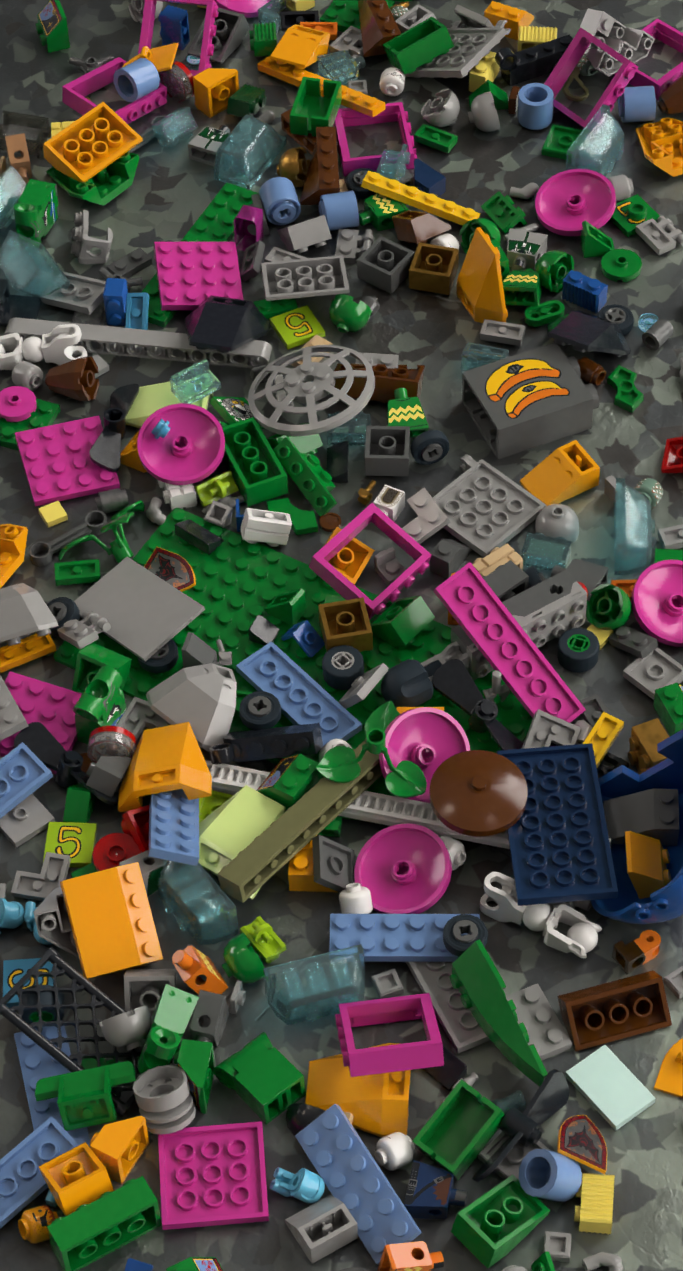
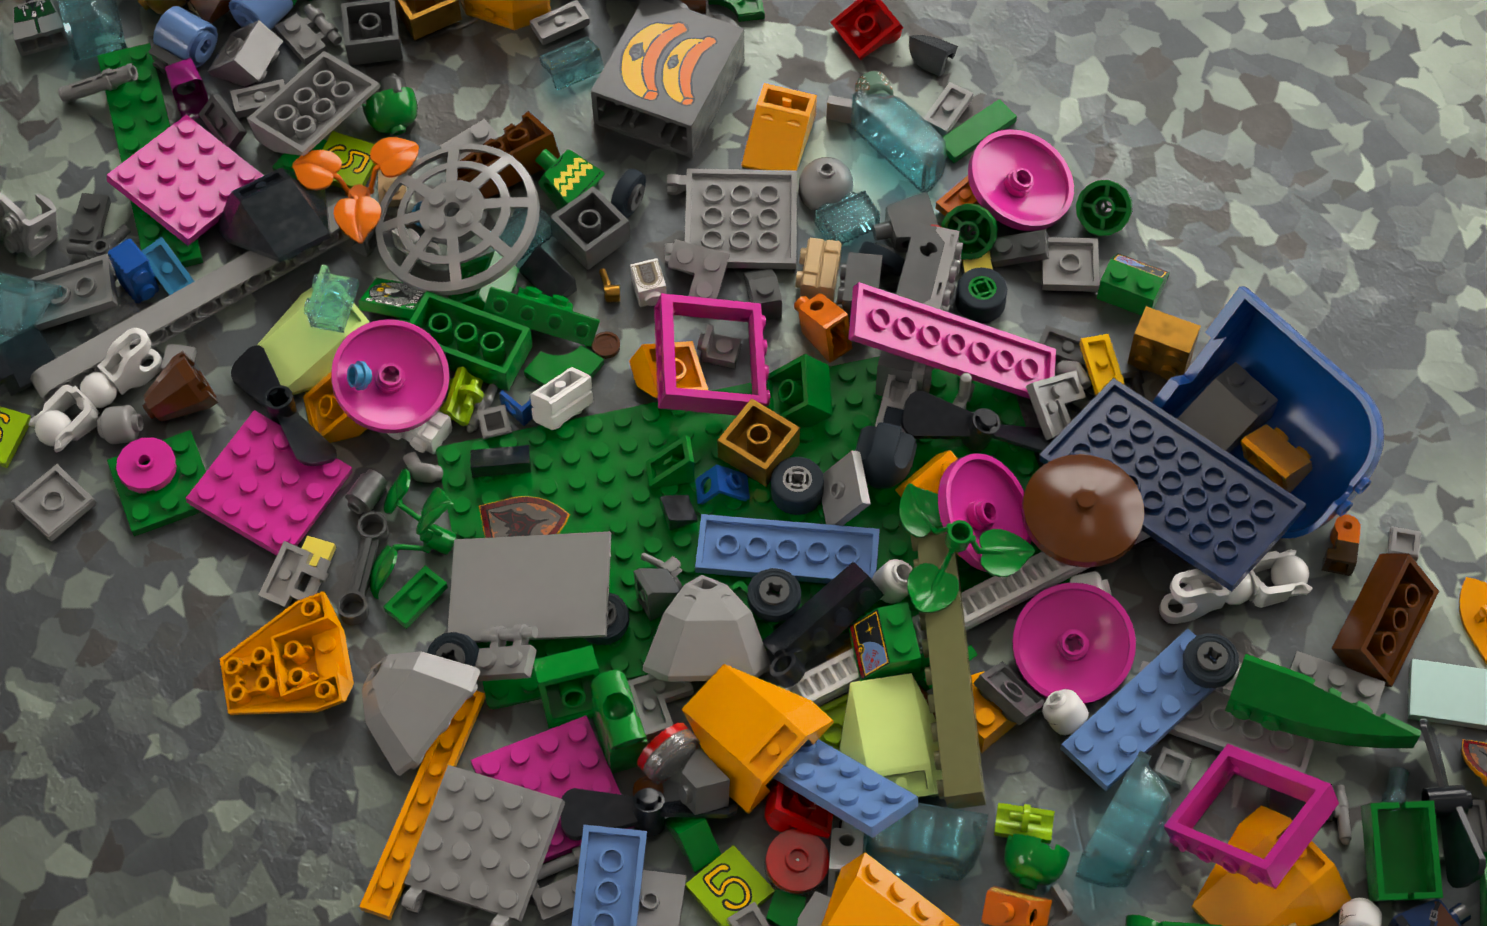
camera: 45 degrees left, 10 degrees up
none -> light grey pin [58,63,138,104]
none -> light grey plate [258,541,331,608]
none -> orange plant [292,137,419,244]

